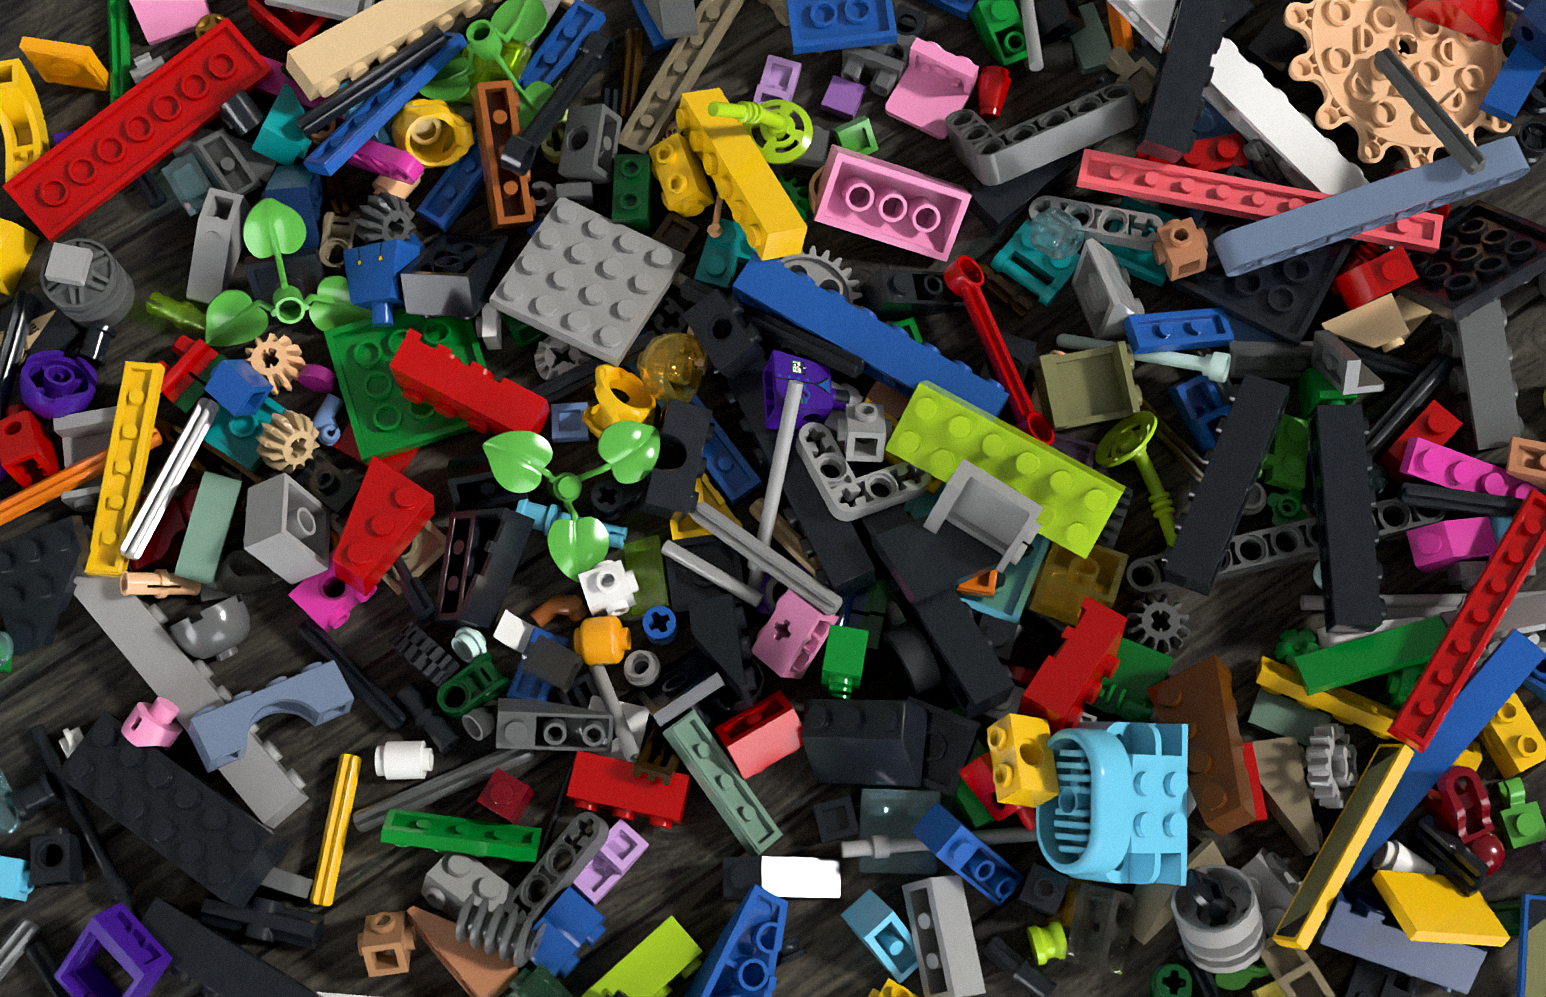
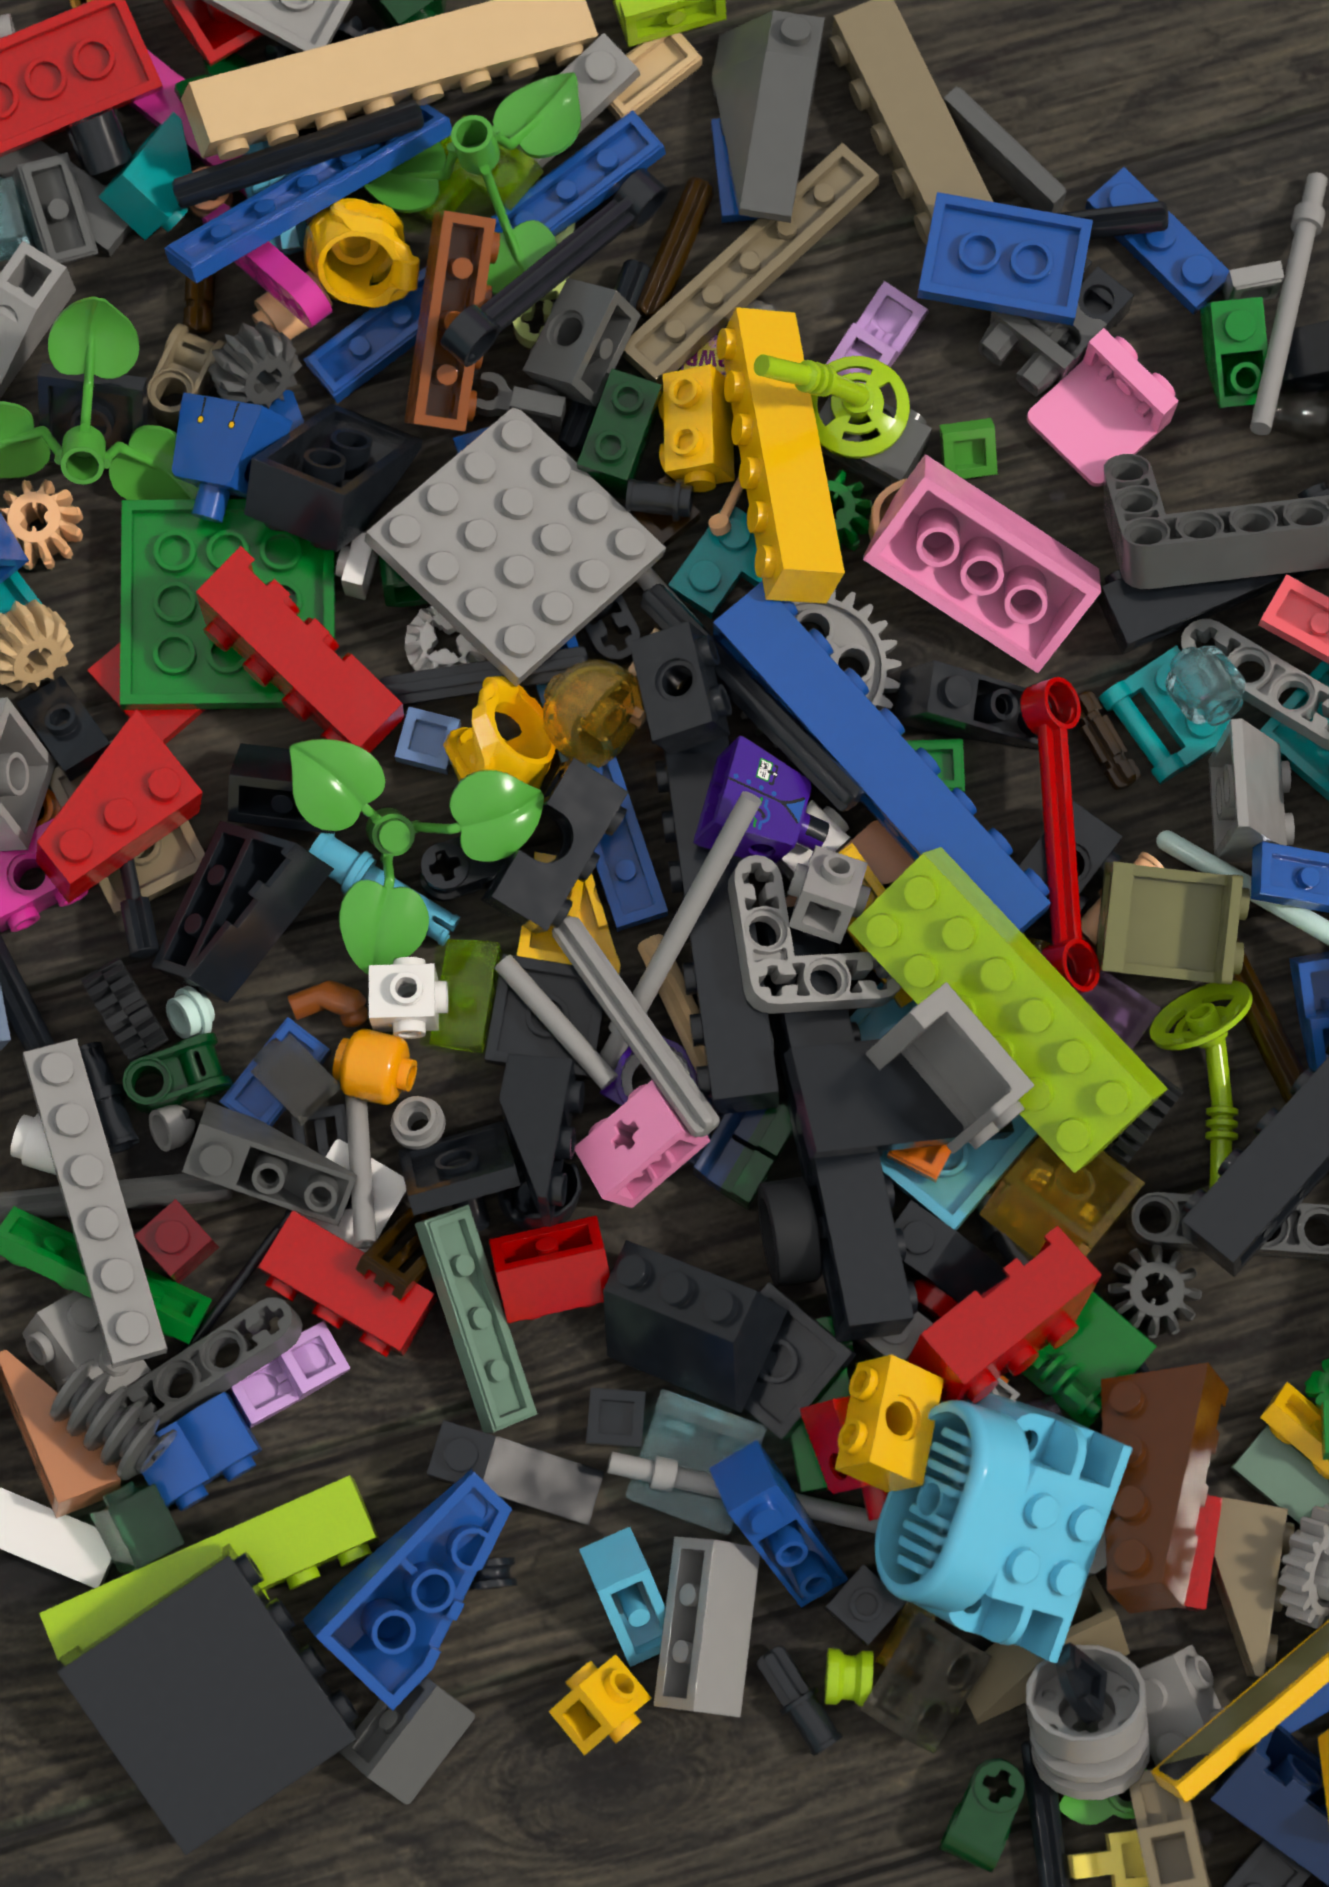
camera: 15 degrees right, 5 degrees up
dark blue brick [261,164,325,253] -> none
magenta tile [298,364,337,393] -> none
medium blue arm [312,394,344,446] -> none
white sticker [493,609,537,654] -> none
blue bush [642,606,678,646] -> none
medium lavender tile [821,75,865,121] -> none
green arch [821,624,869,700] -> none
red cone [977,66,1011,120] -> none
none -> light grey plate [23,1038,167,1368]
none -> black pin [626,478,694,522]

